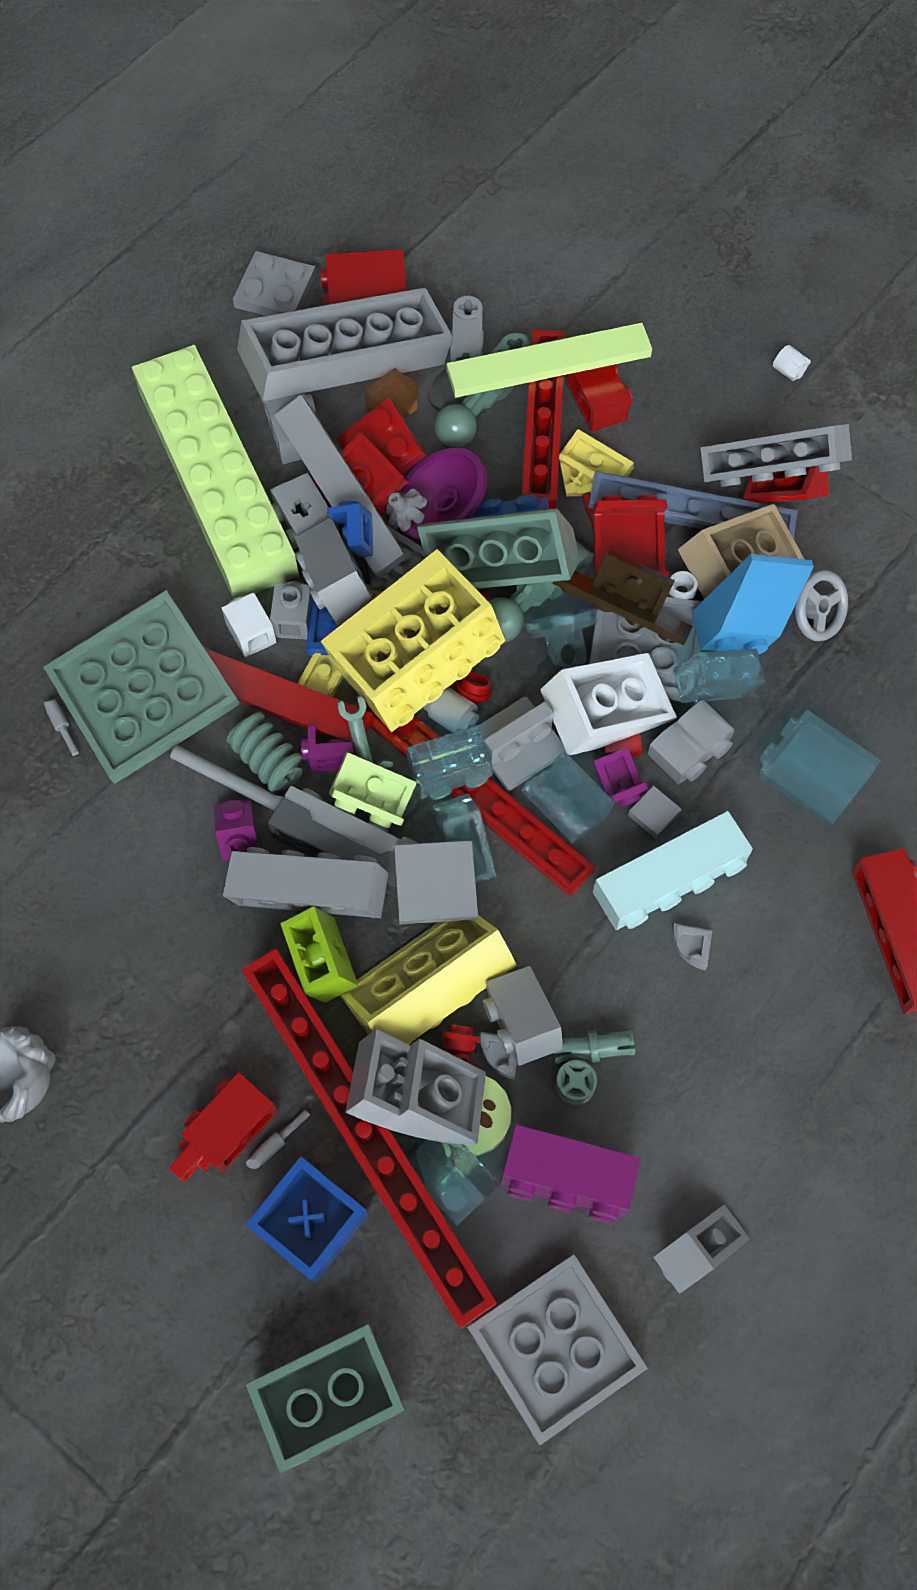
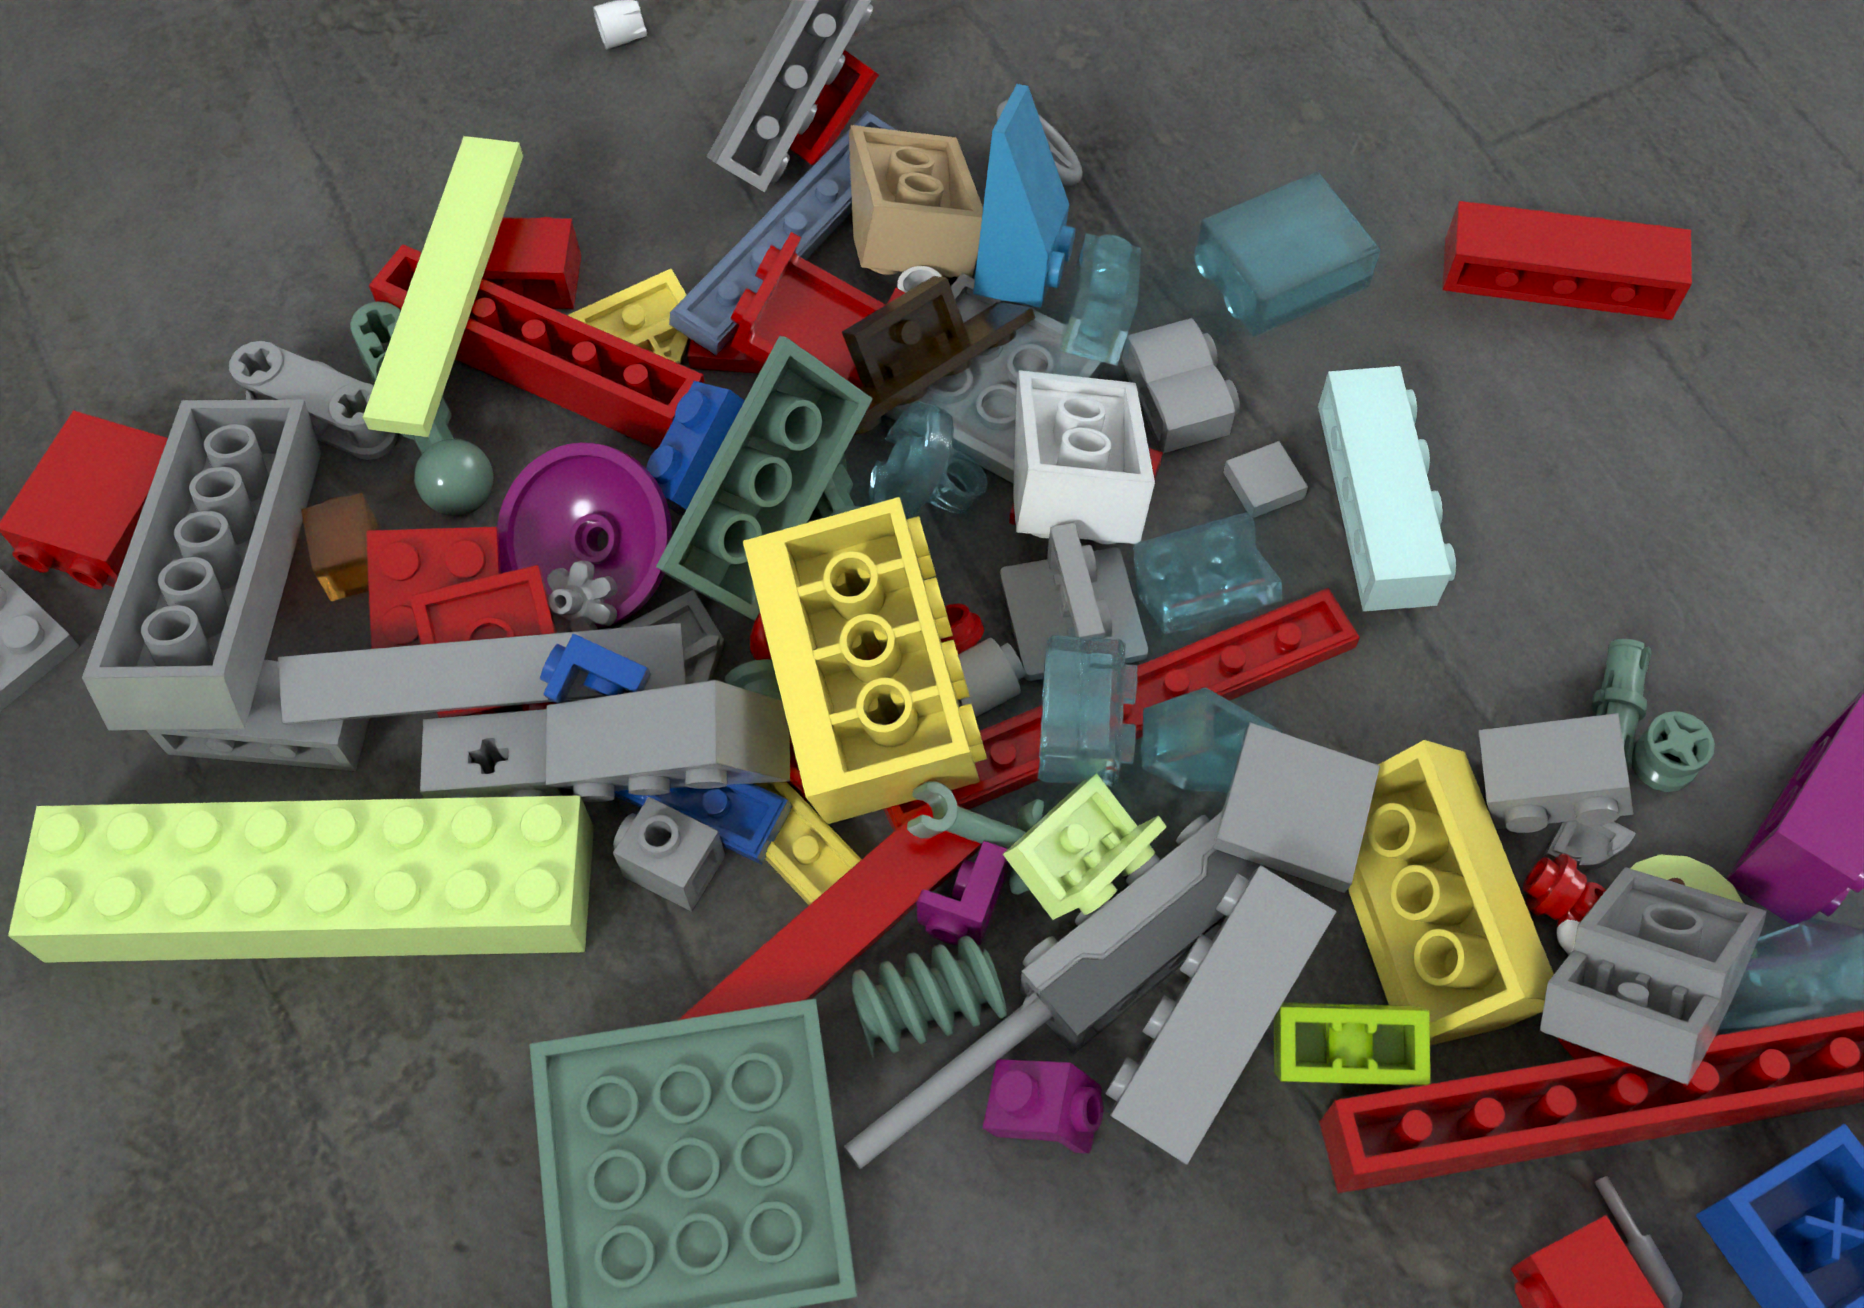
camera: 65 degrees left, 5 degrees down
white brick [221,593,277,658] -> none
magenta bracket [591,748,648,807] -> none
light grey tile [672,923,712,970] -> none

